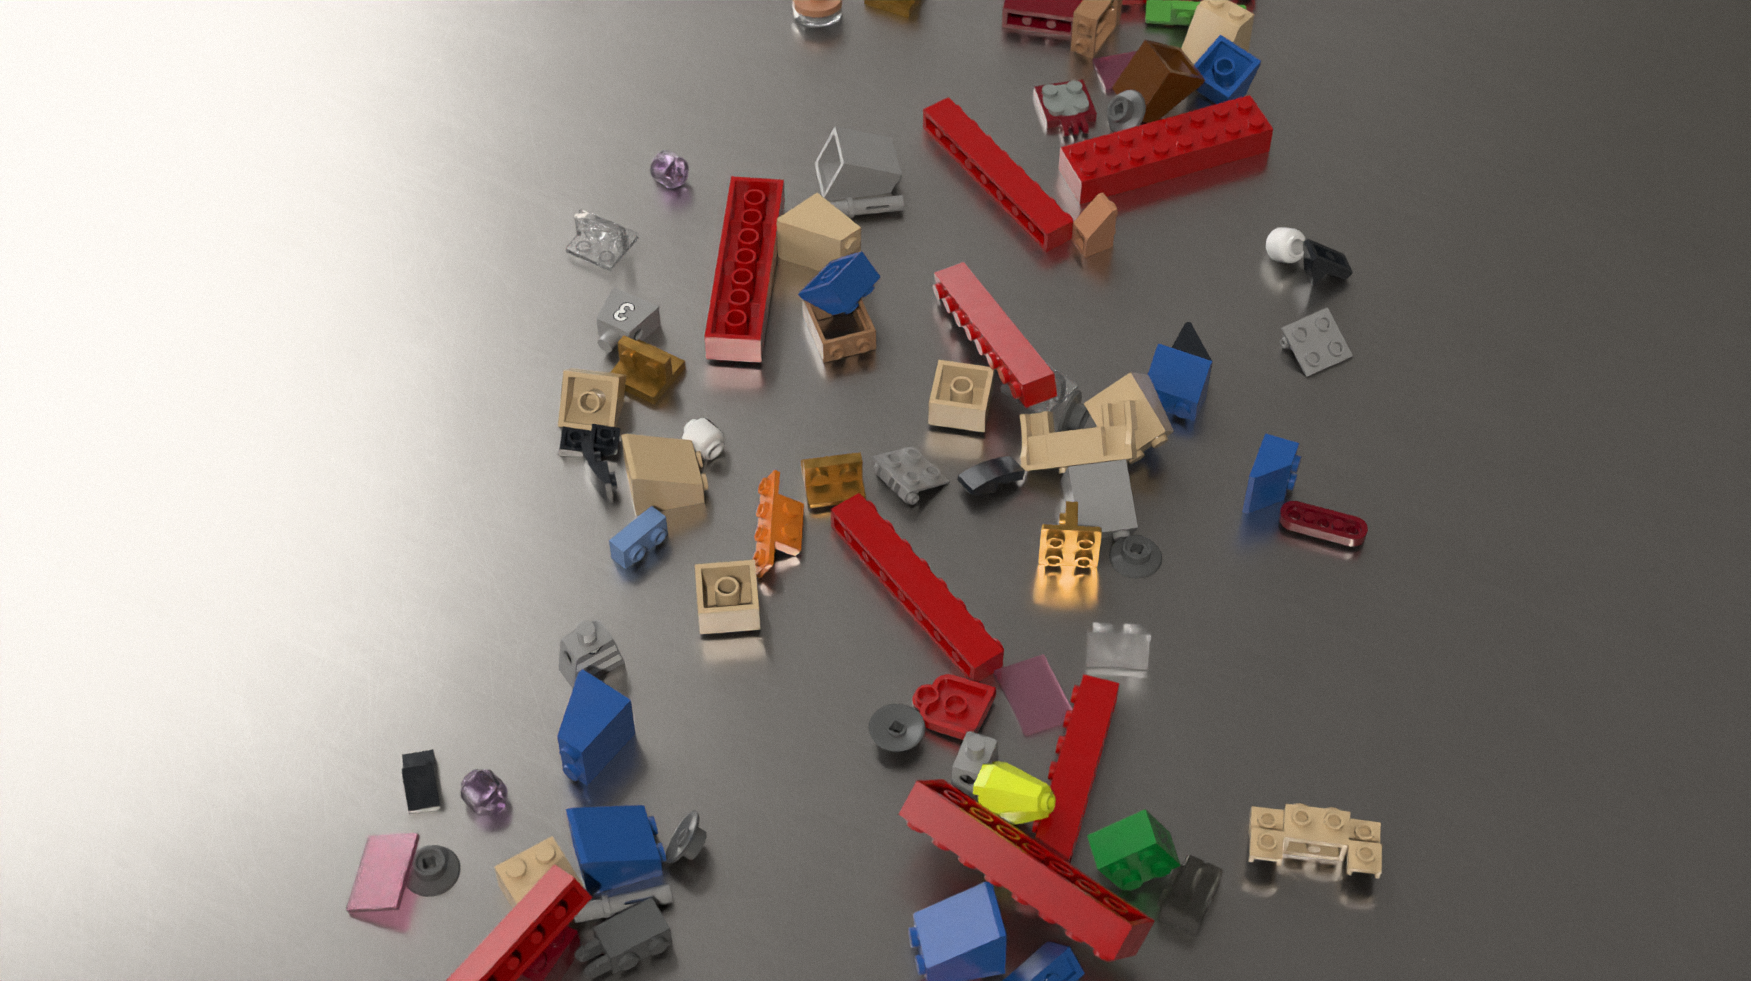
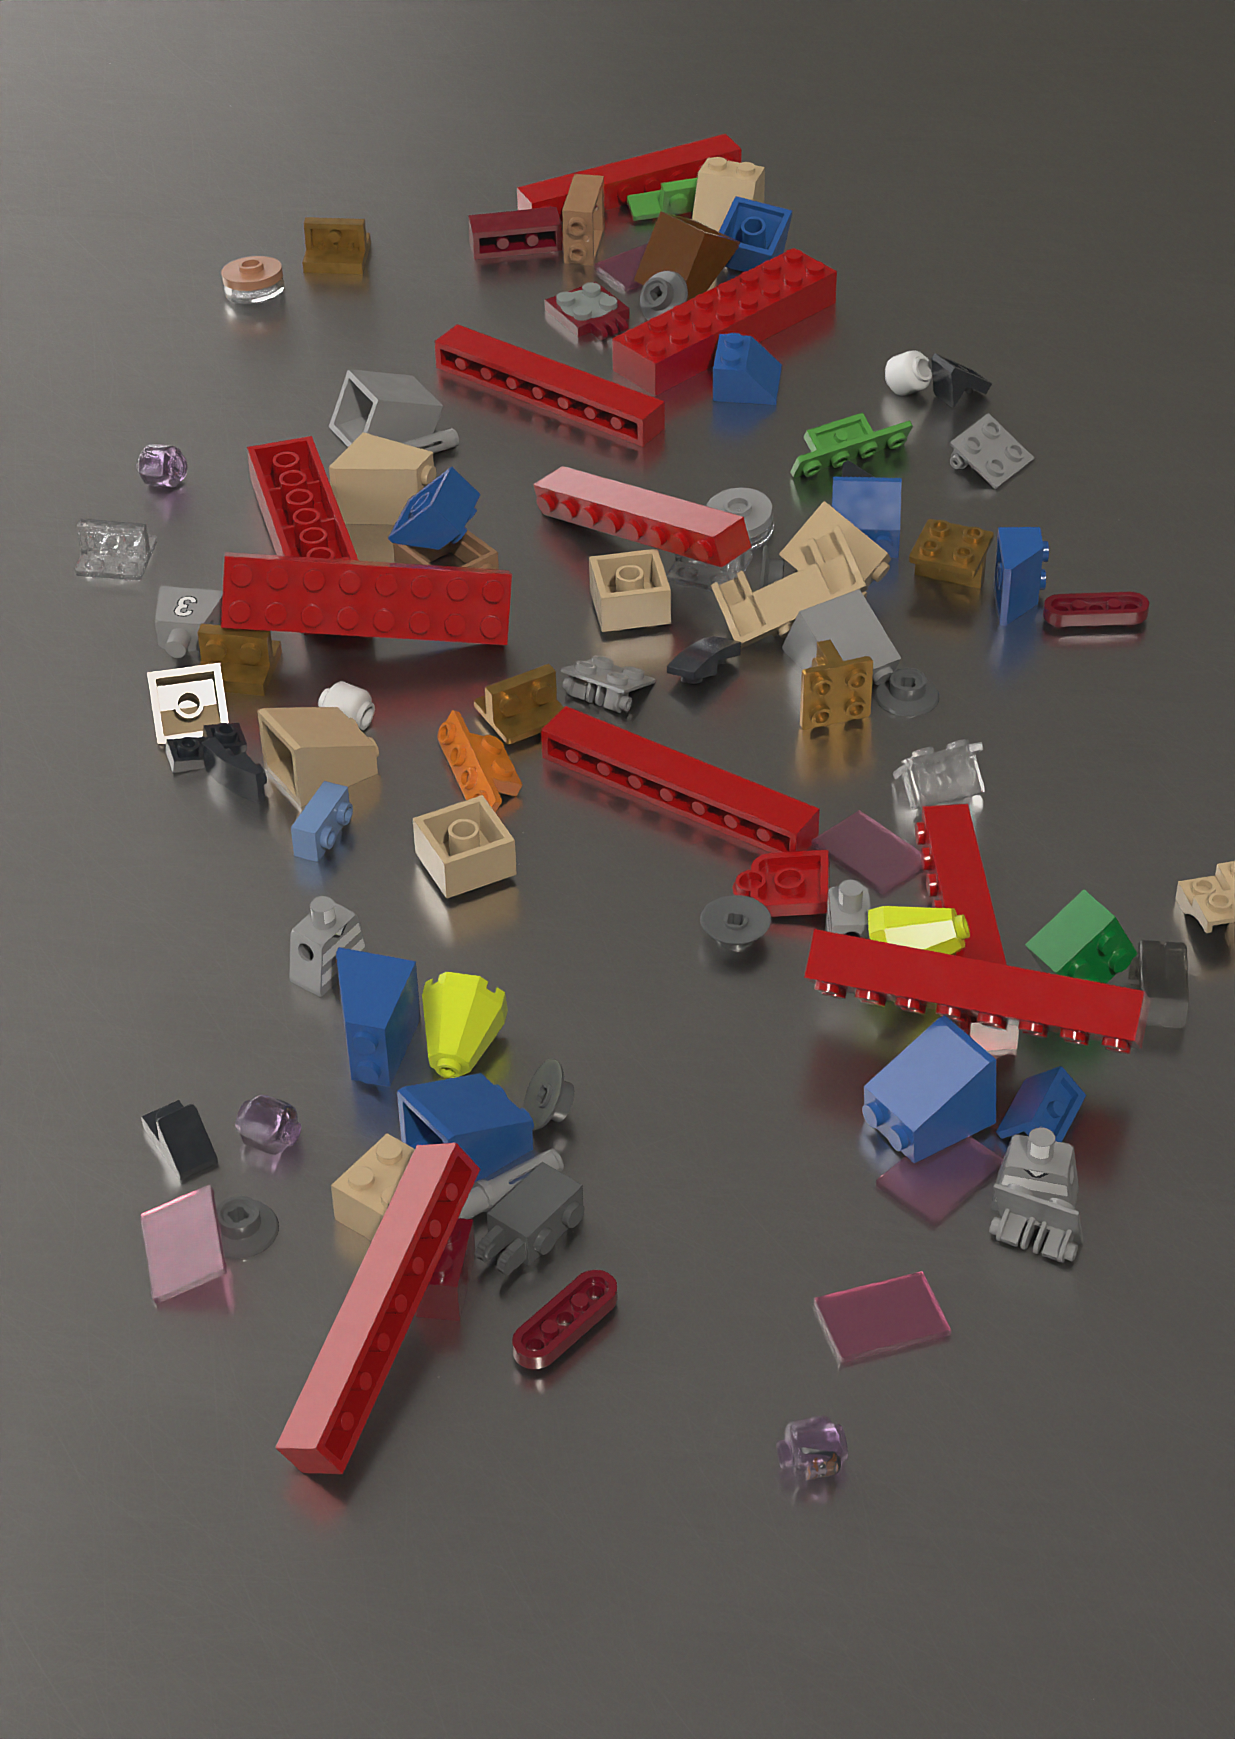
camera: 20 degrees left, 10 degrees down
nougat slope [1071,192,1118,258] -> none
none -> red brick [221,552,512,645]
none -> neon yellow cone [422,972,508,1078]
none -> light grey piece [706,487,774,551]
none -> blue slope [713,333,782,405]
none -> bright green bracket [790,412,913,478]
none -> pearl gold bracket [909,519,994,589]

